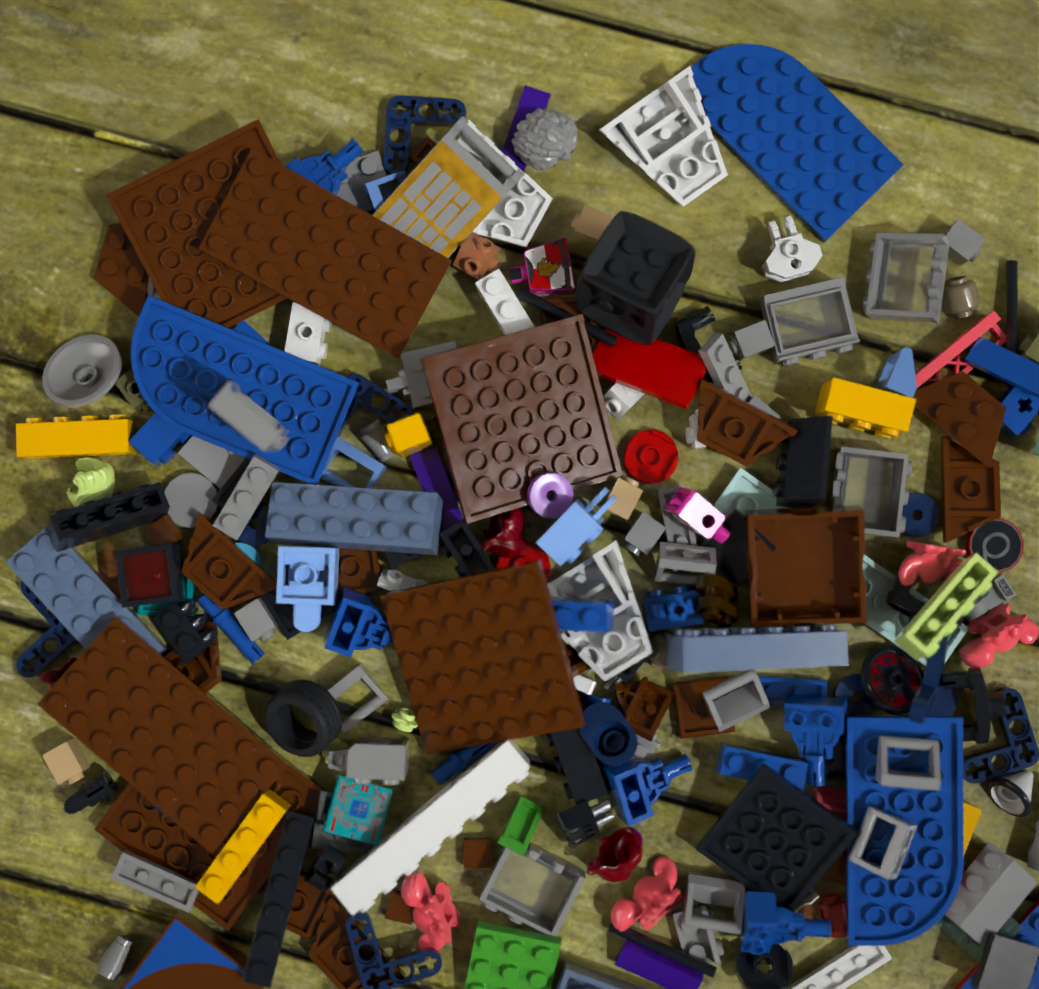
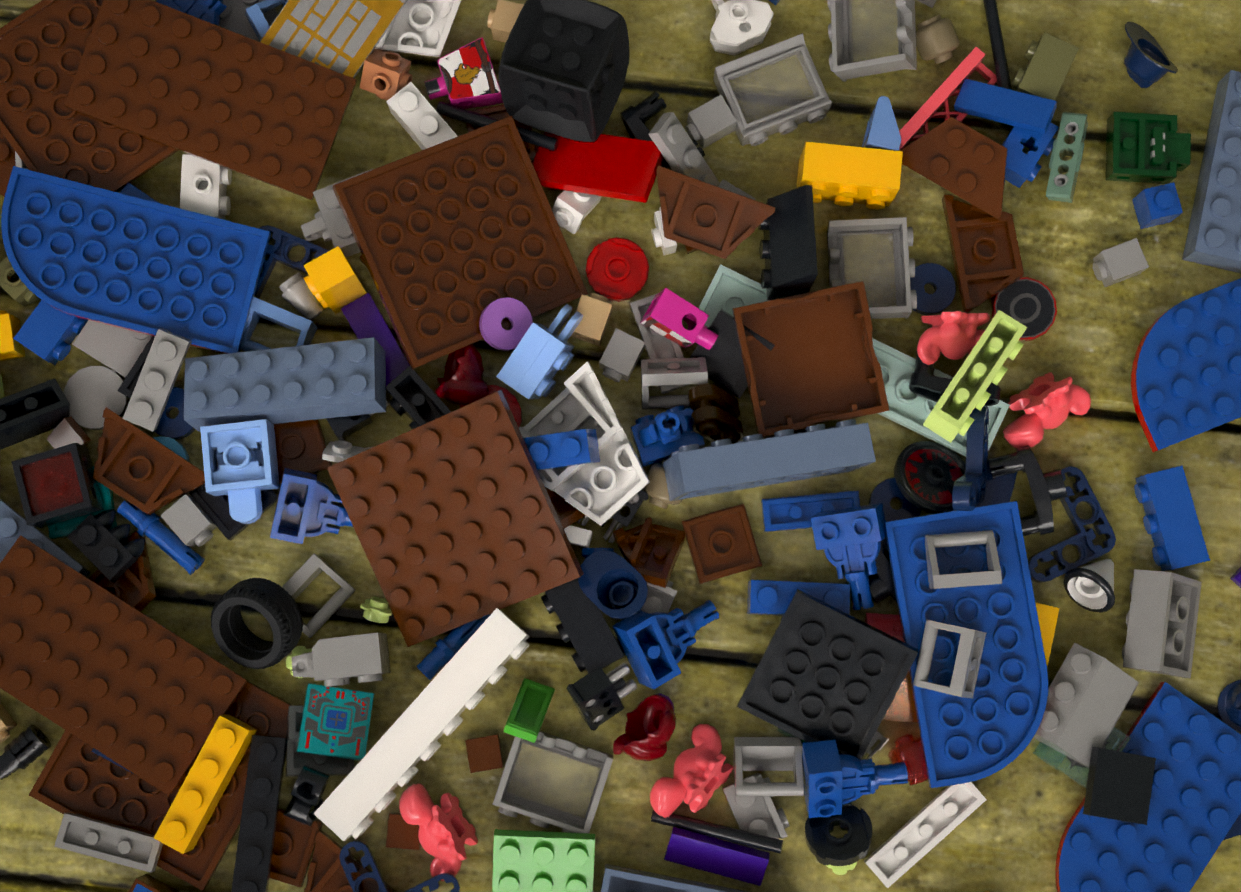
camera: 10 degrees left, 5 degrees down
light grey window [209,380,290,452] -> none
light grey tile [702,670,770,732] -> none
light grey leg [965,573,1016,621] -> none

